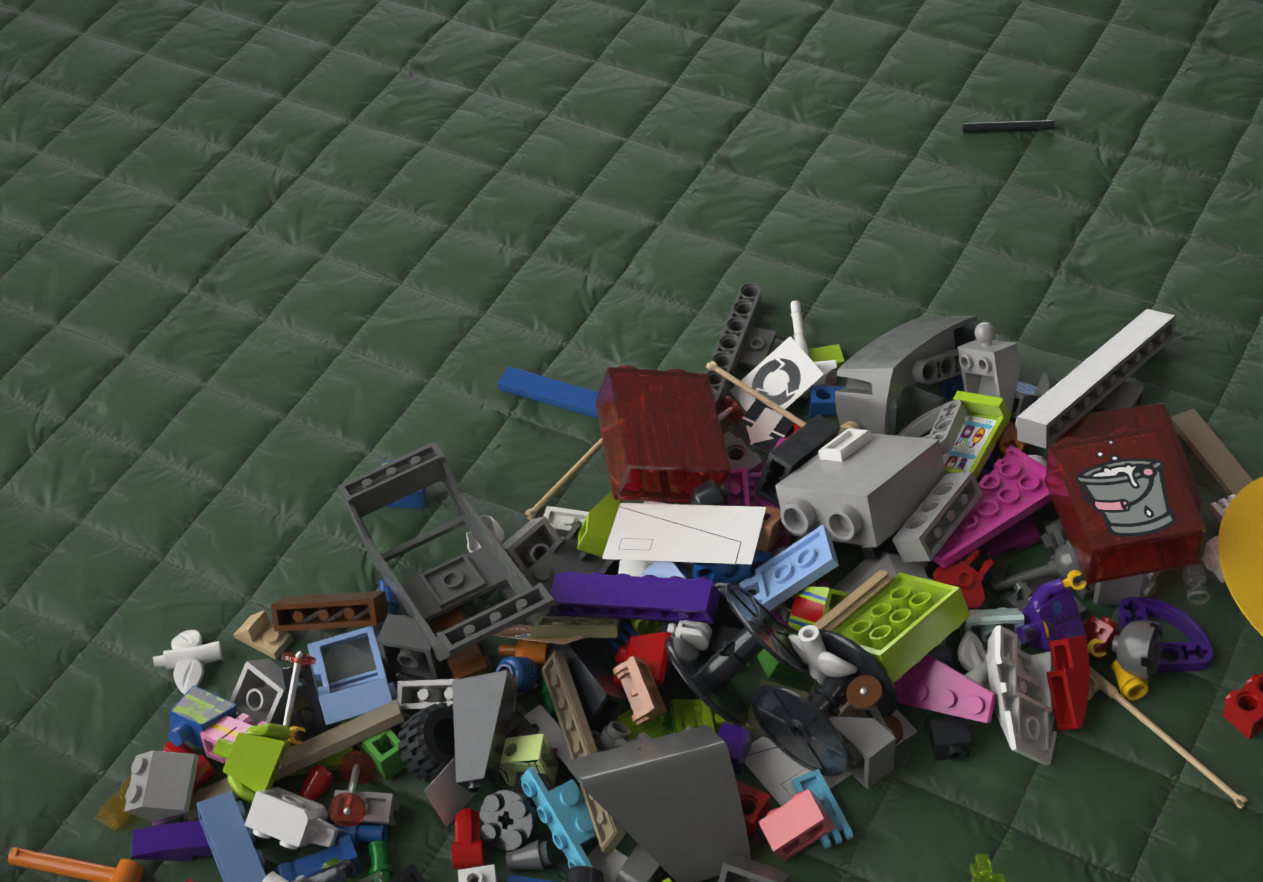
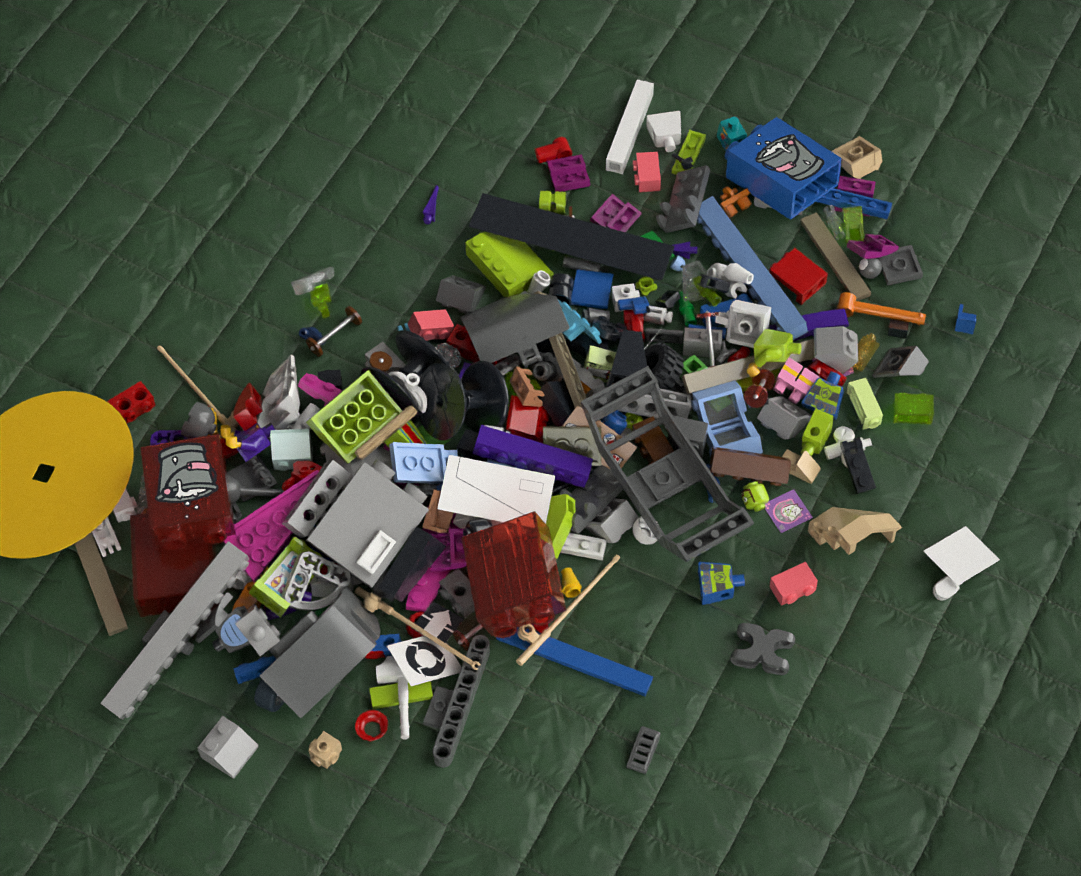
camera: 175 degrees right, 10 degrees up
none -> light grey slope [198,716,259,779]
none -> dark blue arm [299,327,326,346]
none -> reddish brown axle [306,306,362,357]
none -> tan brick [309,731,342,769]
none -> red piece [355,710,388,741]
none -> clear head [435,343,461,369]
none -> yellow cone [561,568,582,598]
none -> blue piece [618,296,650,315]
none -> dark grey slope [627,726,661,774]
none -> white arm [643,306,673,325]
none -> dark grey slope [645,328,683,344]
none -> dark grey bar [715,341,736,365]
none -> dark grey piece [730,623,795,675]
none -> lime head [741,482,769,512]
none -> sticker [765,489,813,533]
none -> coral brick [769,562,818,606]
none -> lime torso [801,409,833,457]
none -> tan panel [808,507,902,555]
none -> black plate [840,437,876,495]
none -> yellowish green window [847,378,883,430]
none -> dark grey slope [872,346,929,378]
none -> black slope [888,319,909,338]
none -> clear neon green brick [893,392,934,424]
none -> white sticker [924,526,1000,585]
none -> white arm [933,576,963,601]

